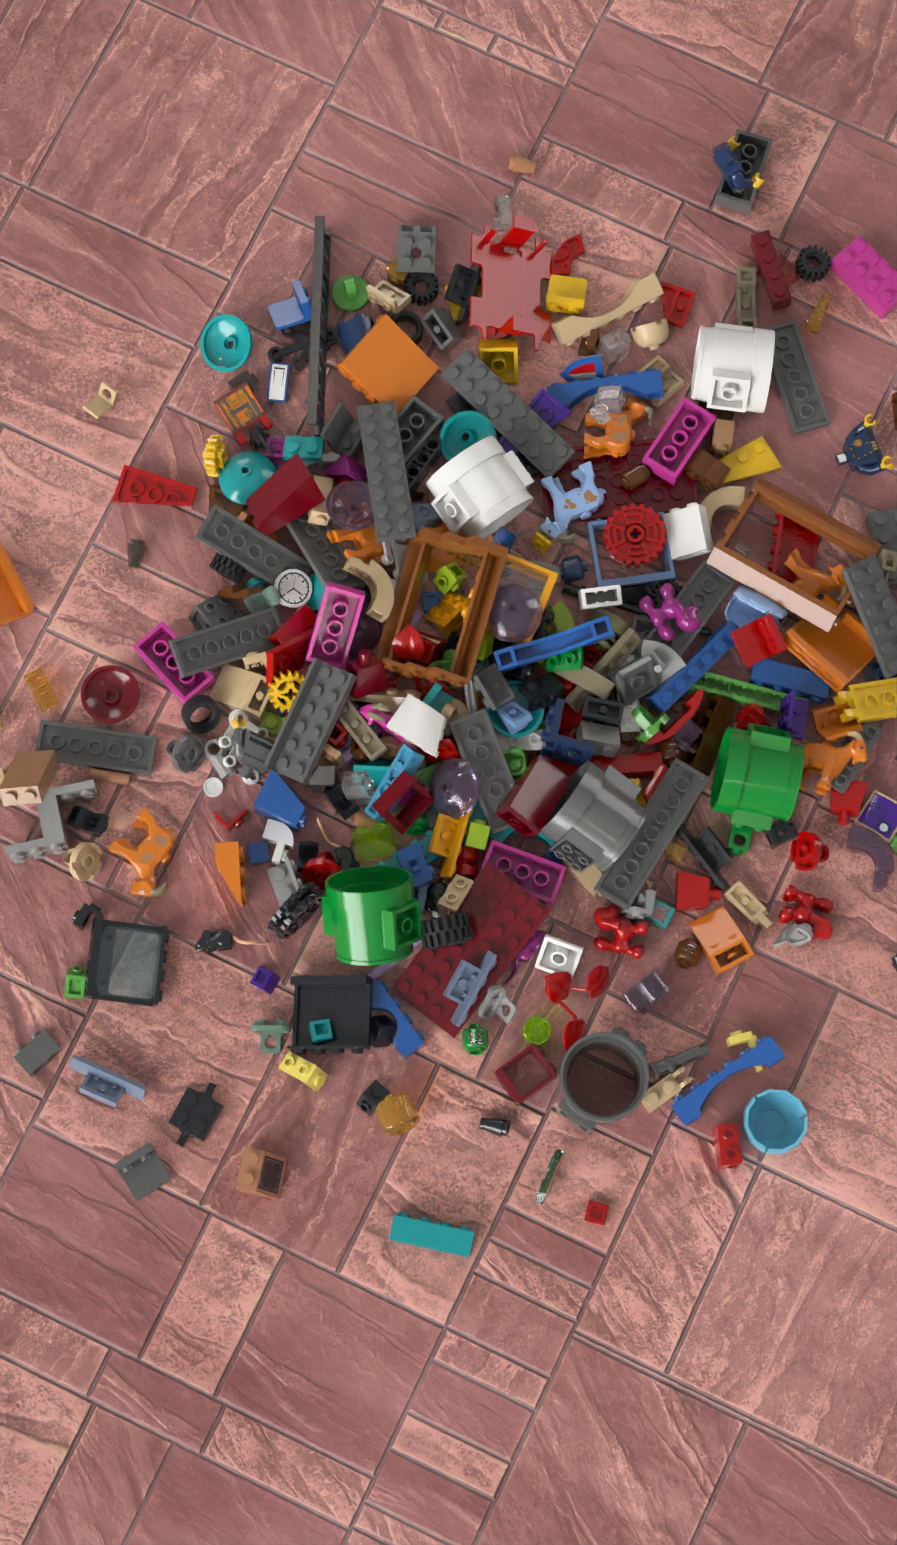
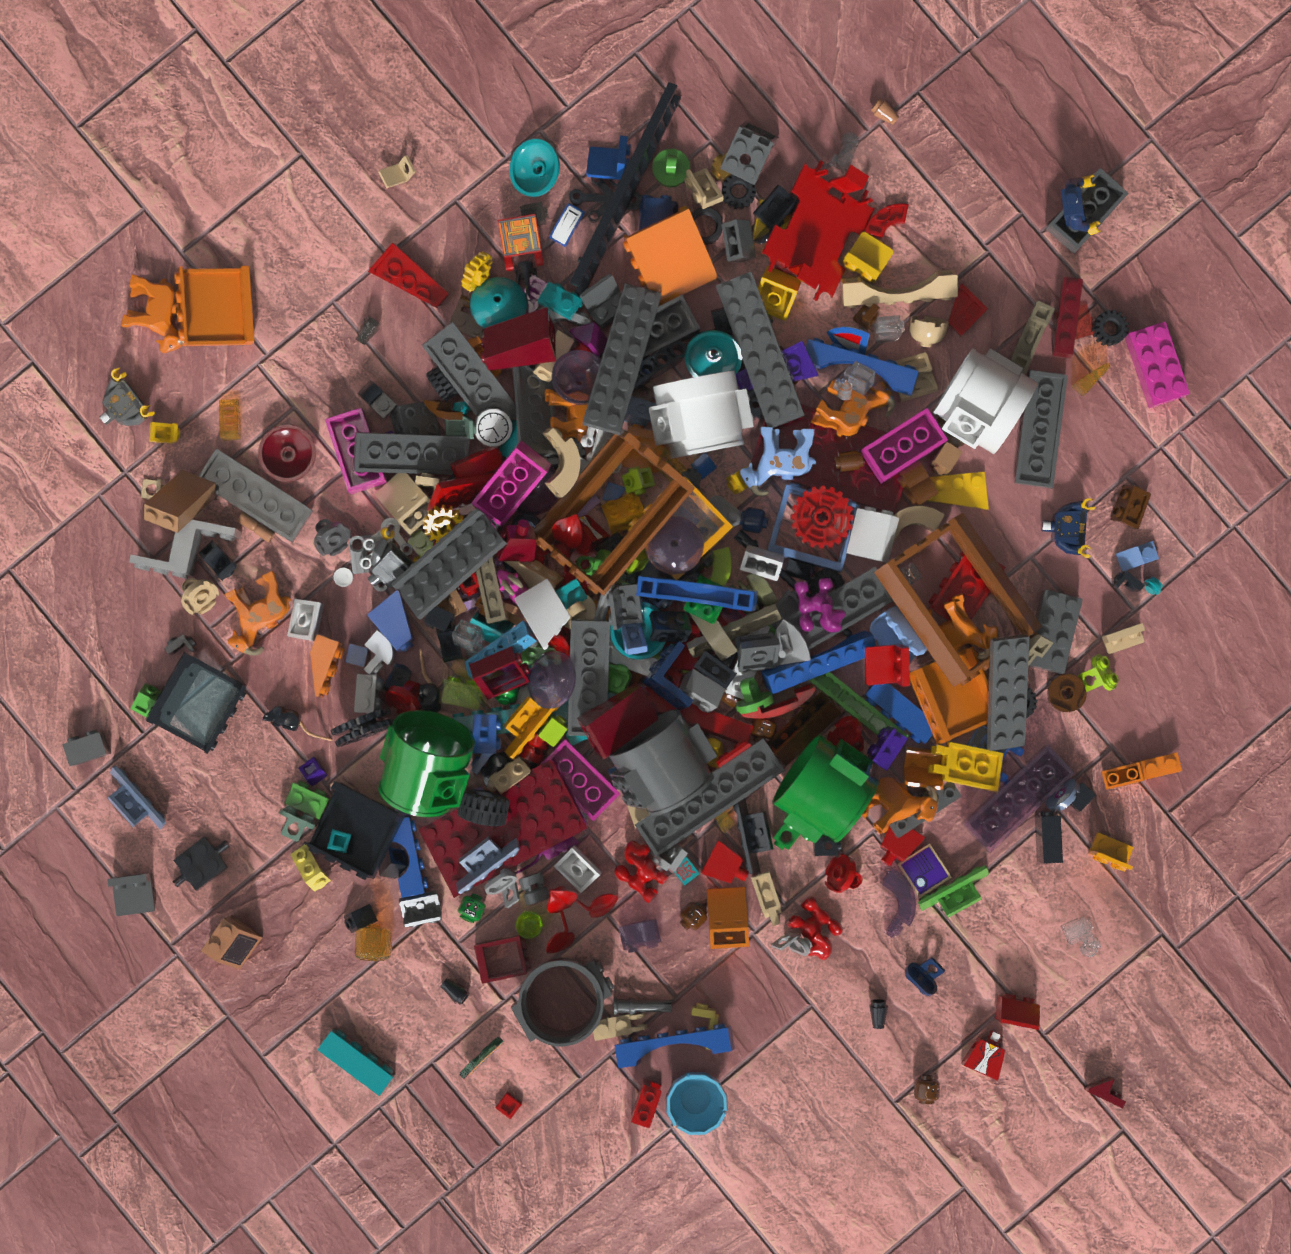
camera: 20 degrees right, 10 degrees up
black tyre [181,695,221,734] -> none
red bracket [213,808,249,832] -> none
clear purple bracket [673,719,703,754] -> none
none -> bright green bracket [285,780,330,819]
none -> white slope [287,599,324,641]
none -> black brick [357,380,398,419]
none -> dark grey bracket [399,890,442,927]
none -> dark grey wheel [518,872,550,905]

